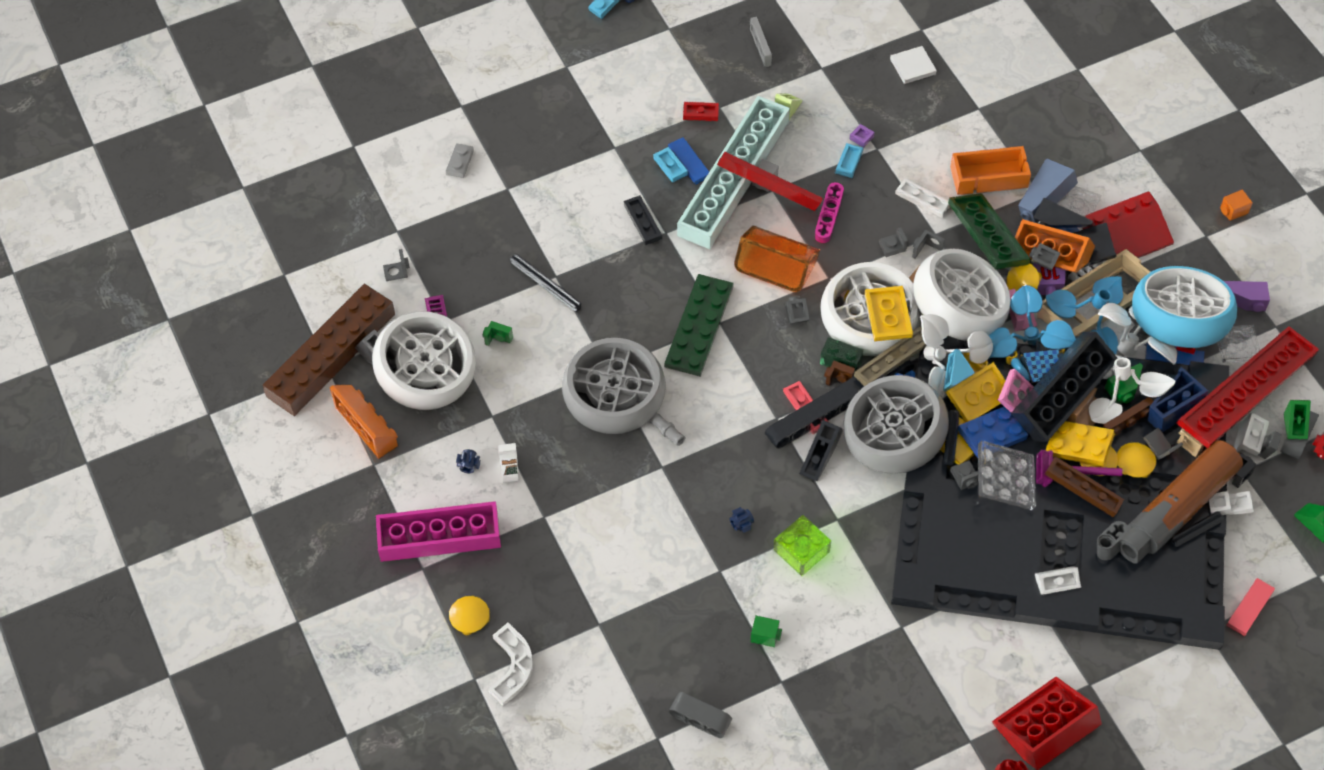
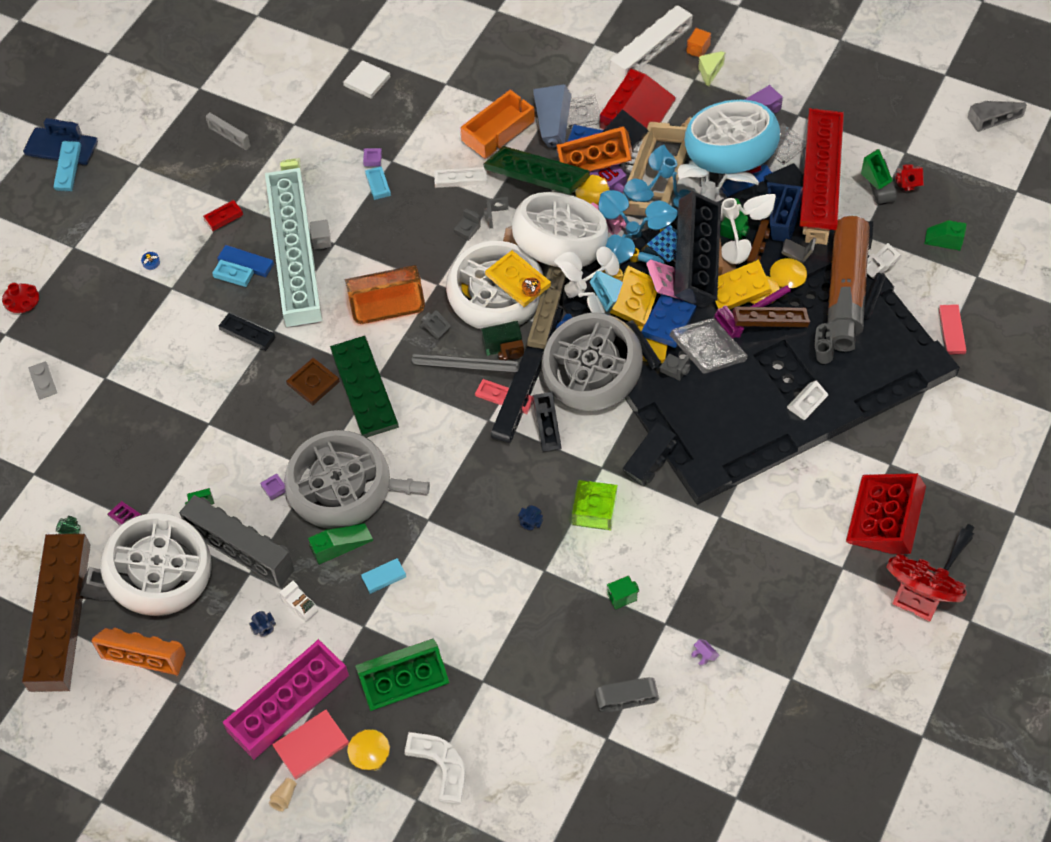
camera: 35 degrees left, 0 degrees up
dark grey bracket [383,249,410,281] -> none
axle [510,254,581,312] -> none
red tile [717,152,823,211] -> none
dark pink beam [815,182,844,243] -> none
dark grey bracket [1029,243,1060,270] -> none
black slope [1033,198,1096,228] -> none
white panel [1233,413,1269,456] -> none
dark grey bracket [1258,431,1282,459] -> none
none -> red dish [2,283,39,313]
none -> clear green gear [56,515,81,534]
none -> blue tile [141,252,160,270]
none -> dark grey brick [179,495,294,588]
none -> medium lavender plate [260,473,285,500]
none -> tan cone [269,778,297,812]
none -> coral tile [272,710,349,780]
none -> reddish brown tile [286,358,340,405]
none -> green slope [308,524,373,565]
none -> green slope [355,638,449,711]
none -> medium azure tile [361,558,406,594]
none -> dark grey axle [411,353,519,372]
none -> clear orange tile [522,278,541,297]
none -> white brick [610,5,692,80]
none -> black brick [623,422,678,486]
none -> medium lavender tile [691,639,720,665]
none -> yellowish green slope [699,51,725,86]

